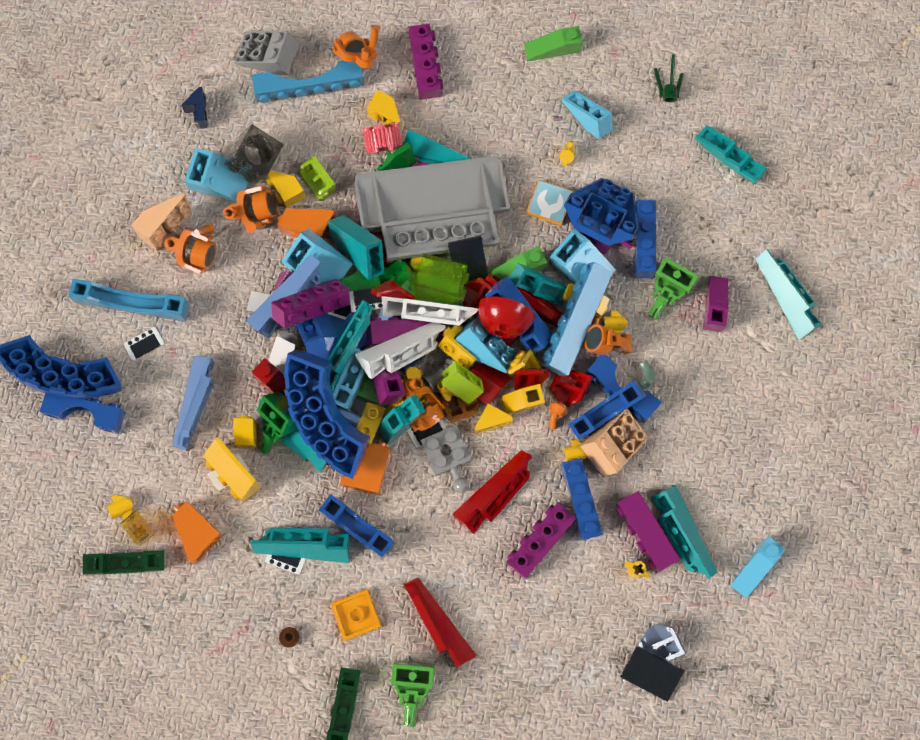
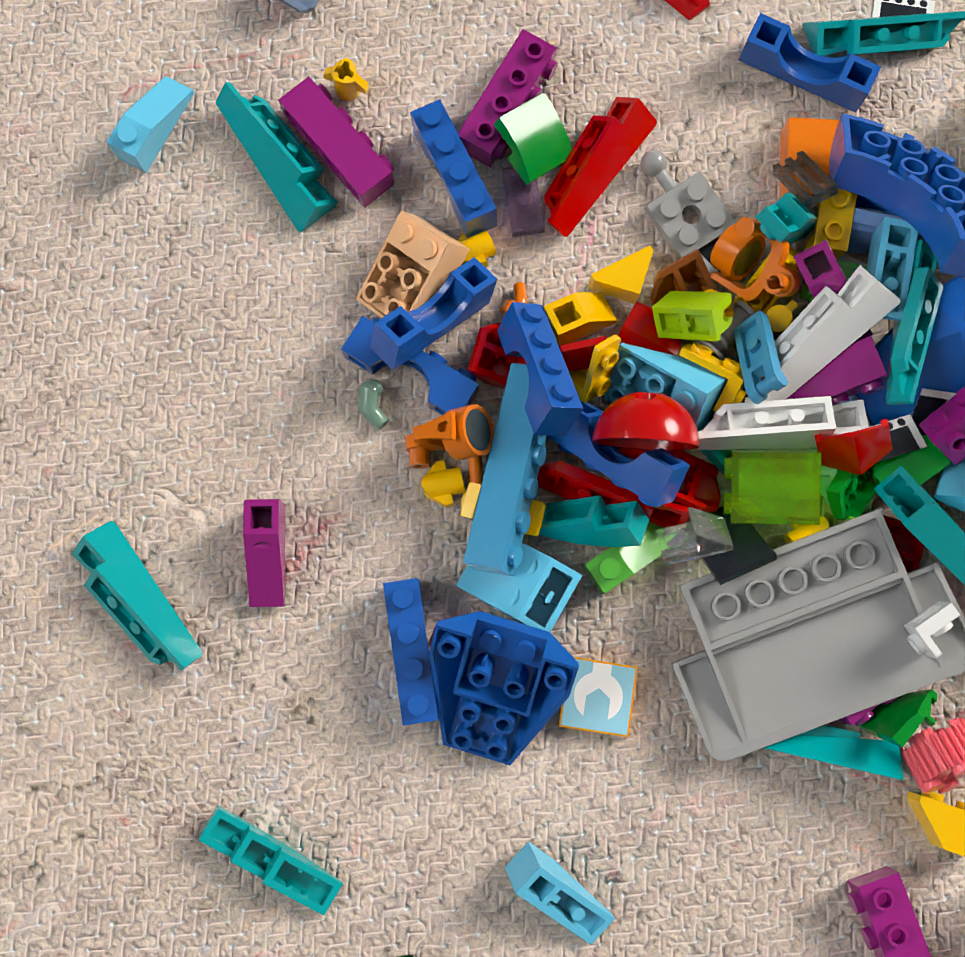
camera: 170 degrees right, 5 degrees up
yellow piece [559,140,576,167] -> none
bright green brick [647,257,699,320] -> none
none -> green slope [494,93,572,185]
none -> blue arch [497,302,583,436]
none -> clear purple plate [502,169,545,237]
none -> clear slope [655,507,734,566]
none -> dark azure plate [733,310,788,404]
none -> clear smoke tile [772,151,838,209]
none -> white bracket [904,601,960,658]

